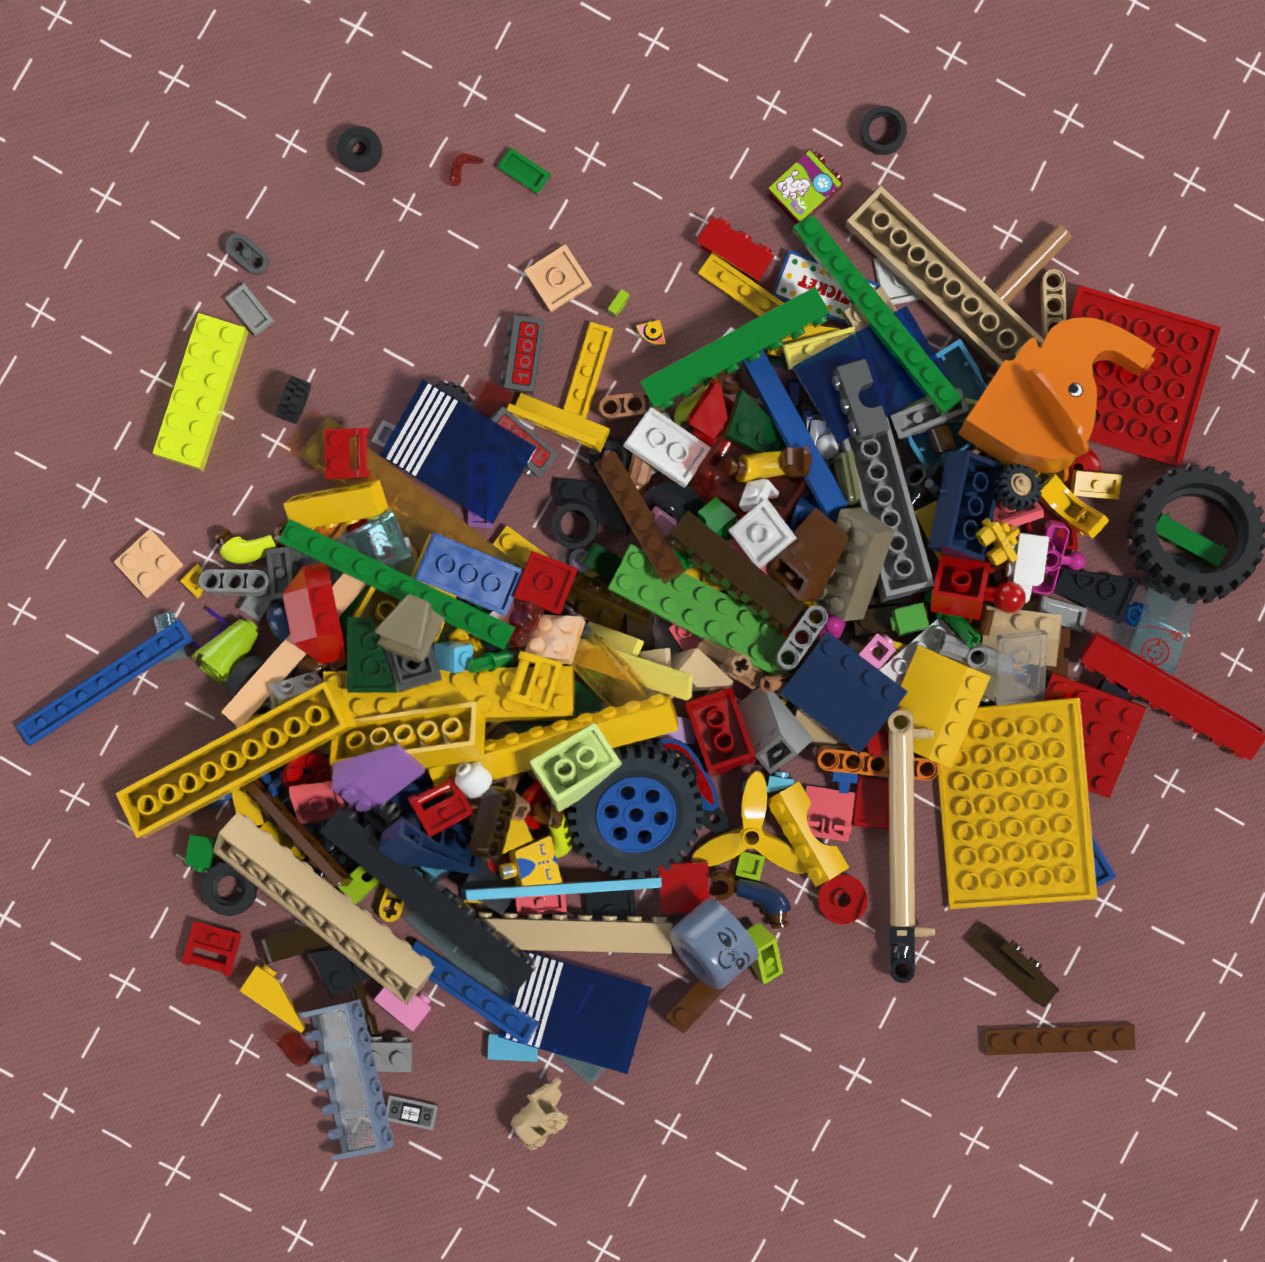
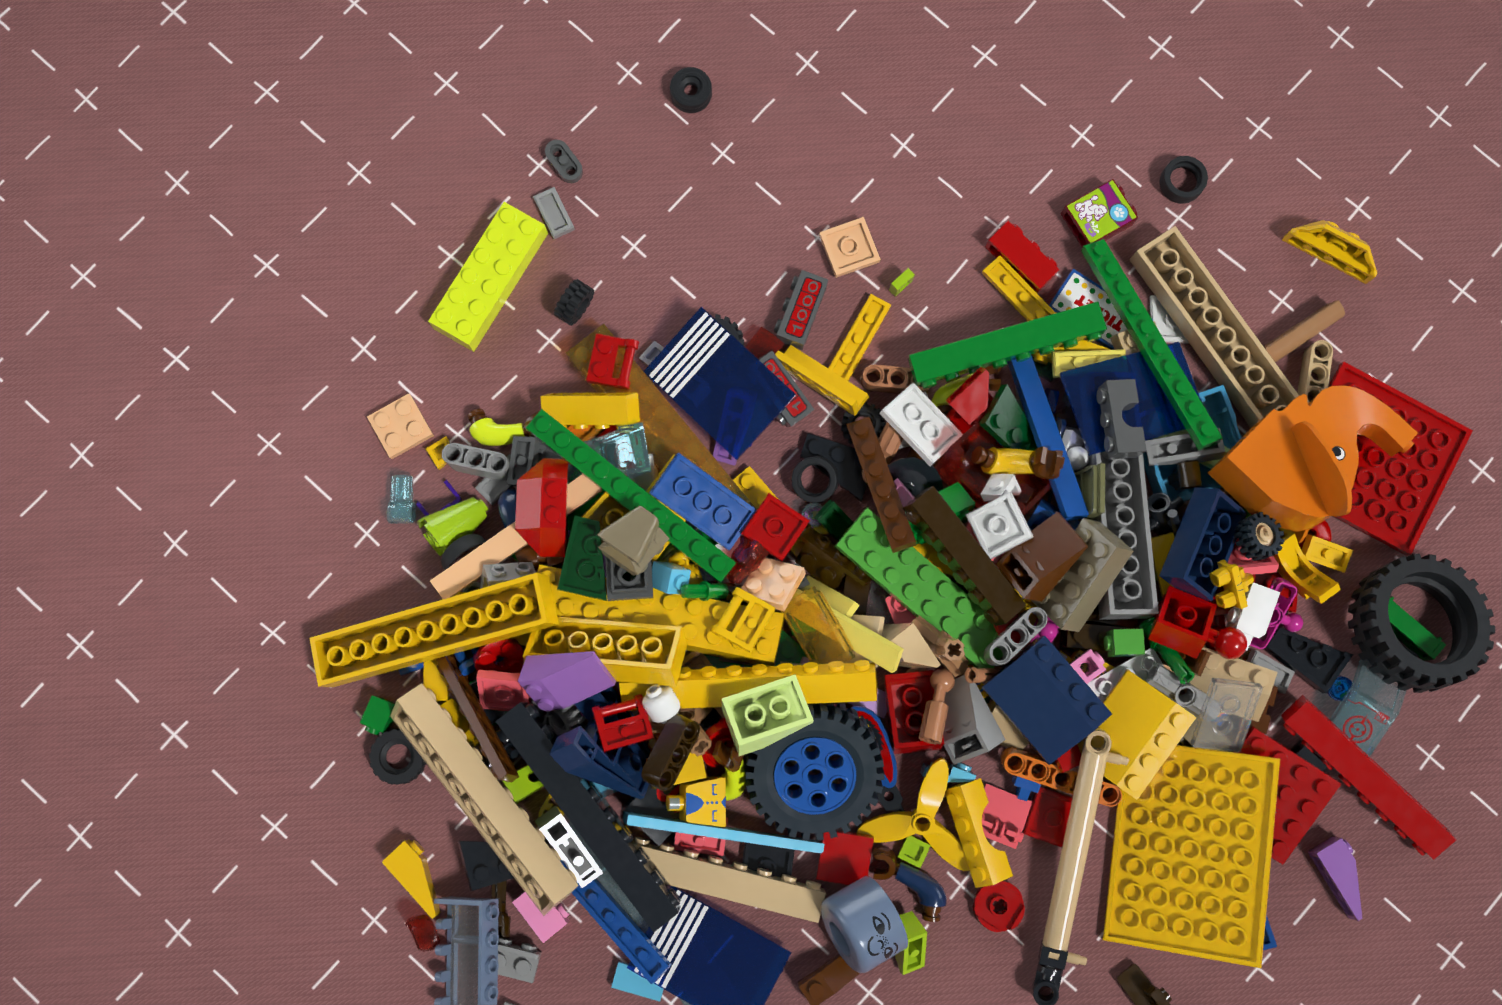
camera: 10 degrees right, 5 degrees down
blue tile [16,619,194,746] -> none
red plate [182,921,243,977] -> none
dark brown beam [259,926,330,965] -> none
clear red hair [449,153,484,186] -> none
green tile [497,147,551,196] -> none
tile [636,320,666,345] -> none
none -> slope [535,806,603,888]
none -> nougat piece [919,668,955,744]
none -> yellow wedge [1282,220,1377,284]
none -> medium lavender slope [1308,837,1362,921]

